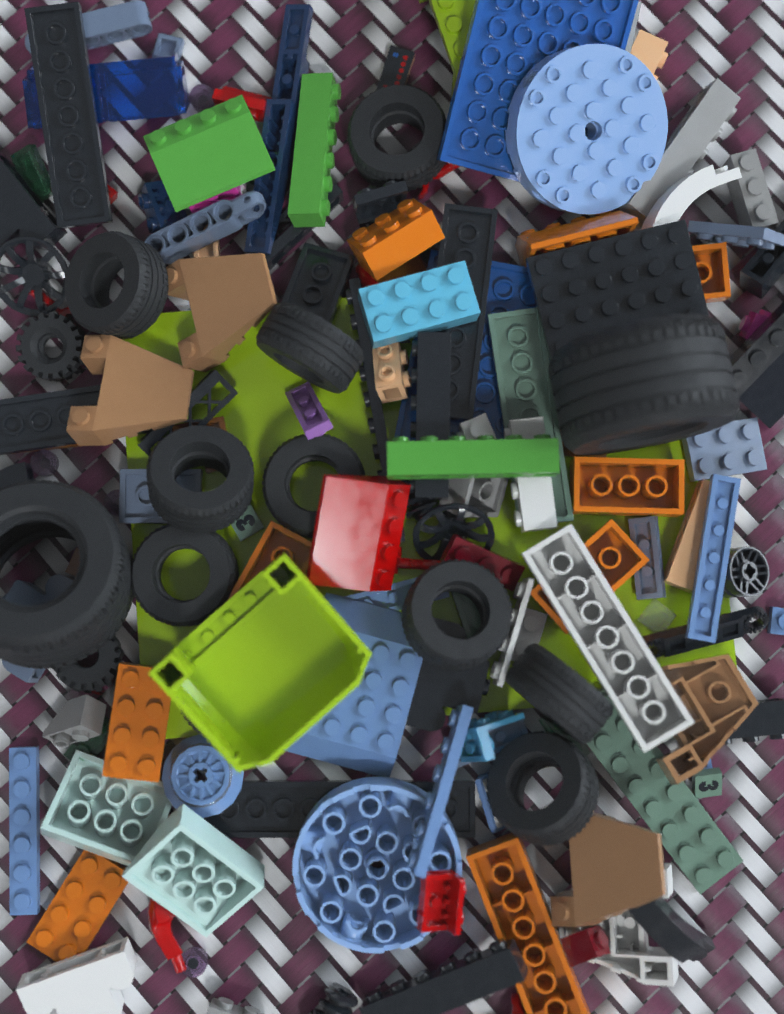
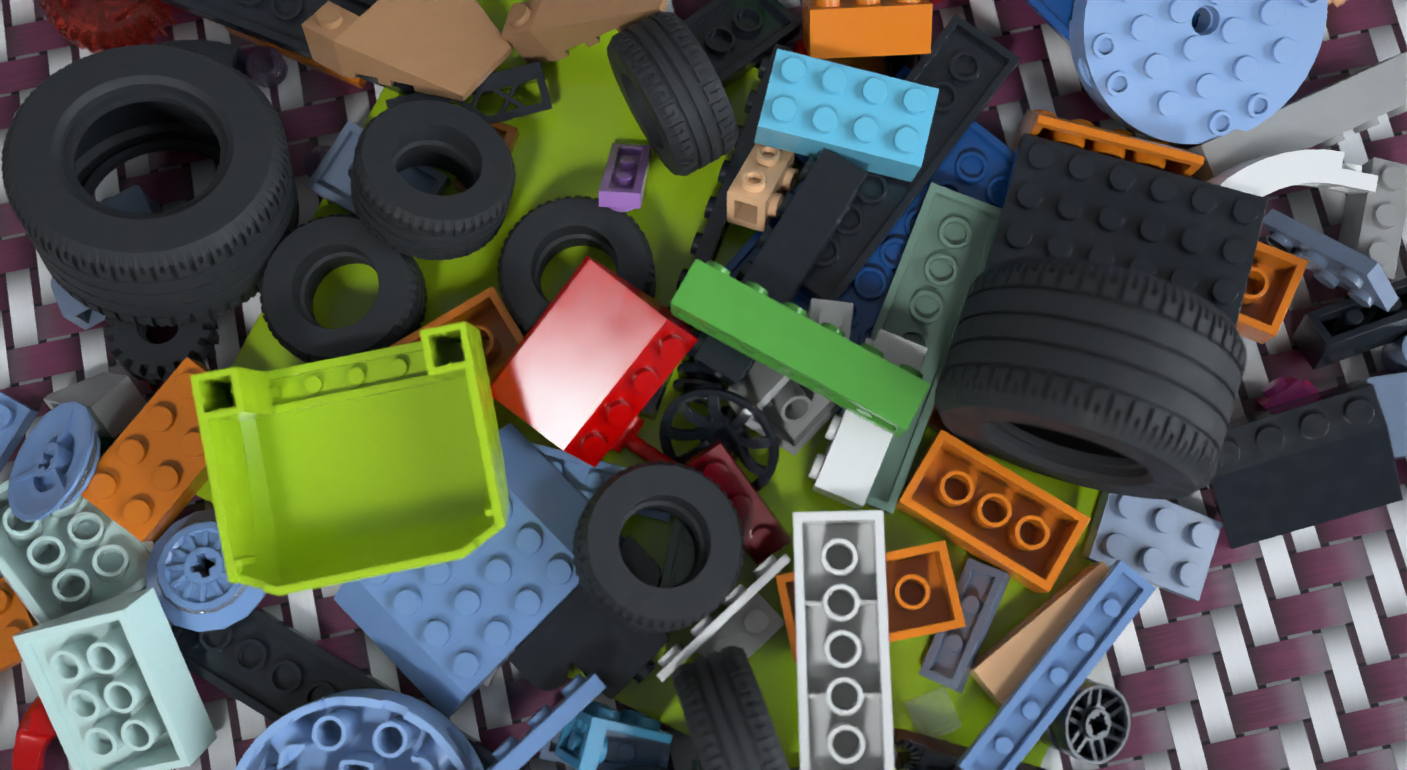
camera: 30 degrees right, 5 degrees down
sand green tile [231,504,265,542] -> none
none -> medium blue piece [8,401,100,522]

